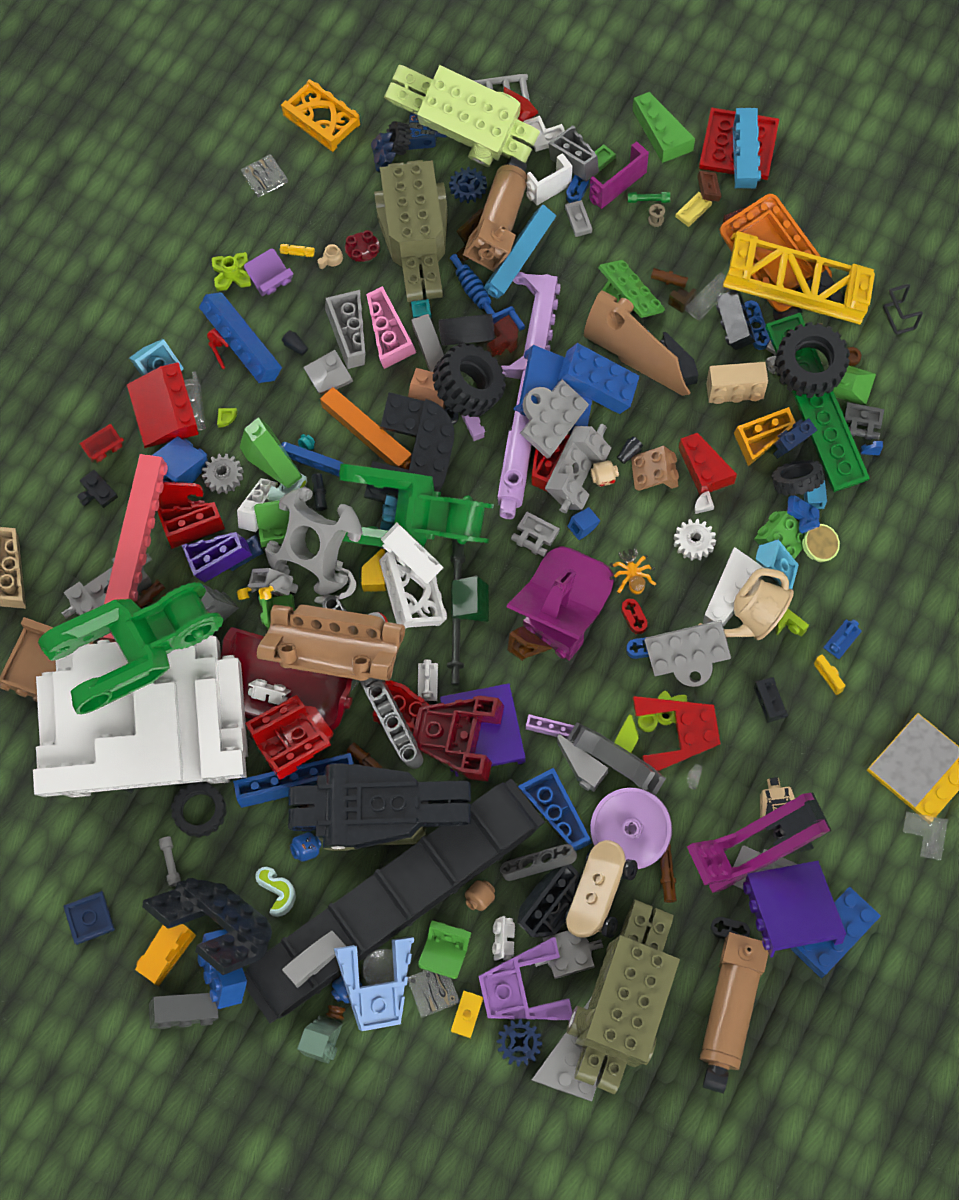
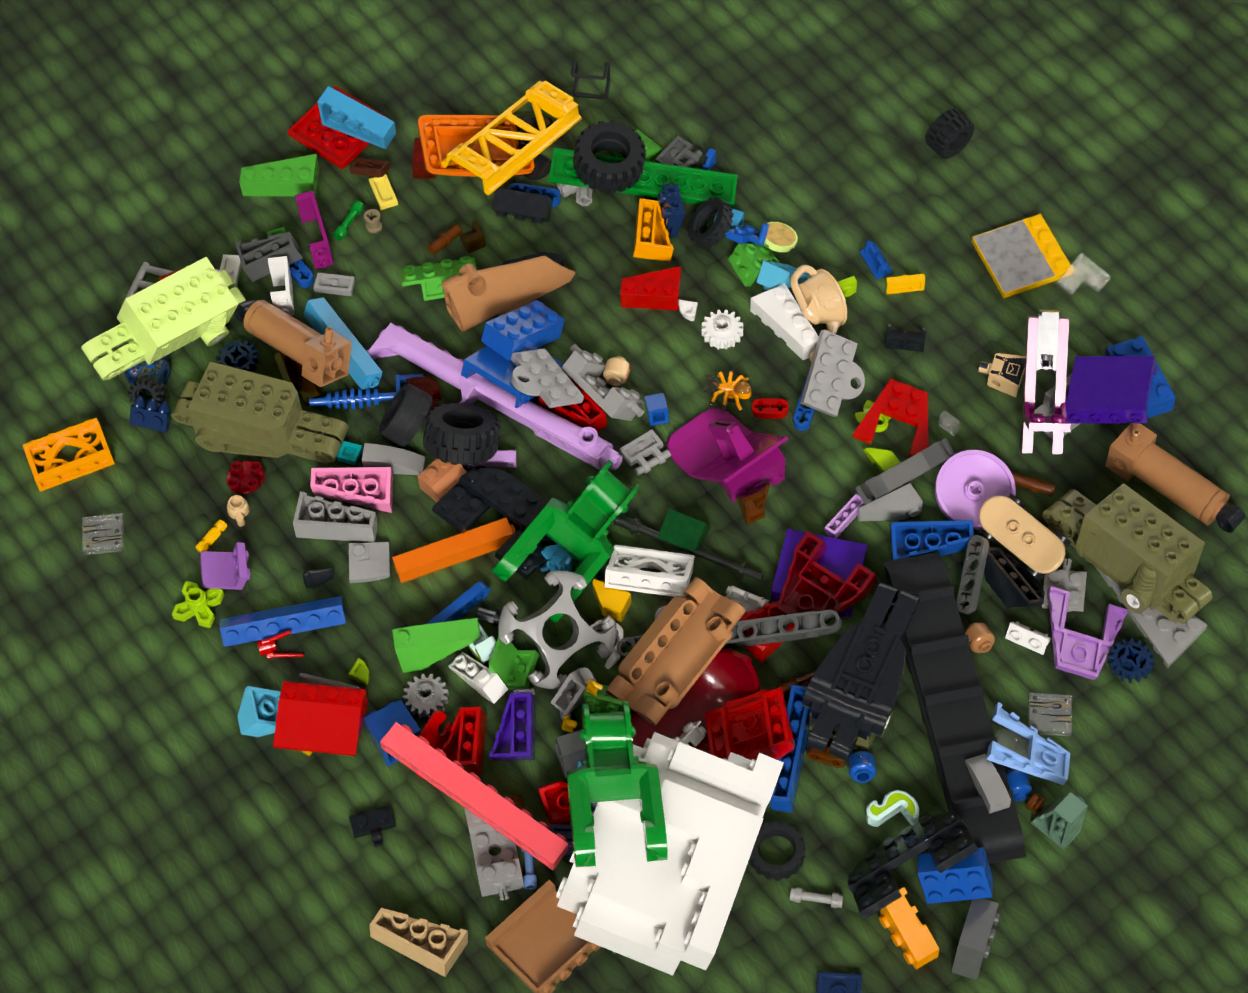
camera: 65 degrees left, 10 degrees down
red bracket [79,424,124,463] -> none
teal plate [298,434,315,450] -> none
white wedge [381,522,443,584] -> none
bright green bracket [418,920,471,979] -> none
yellow plate [451,991,483,1038] -> none
black cone [617,436,643,464] -> none
medium nougat bracket [631,446,679,491] -> none
lime tile [638,714,658,732] -> none
clear panel [685,272,730,321] -> none
tan brick [706,362,768,404] -> none
black beam [710,917,750,939] -> none

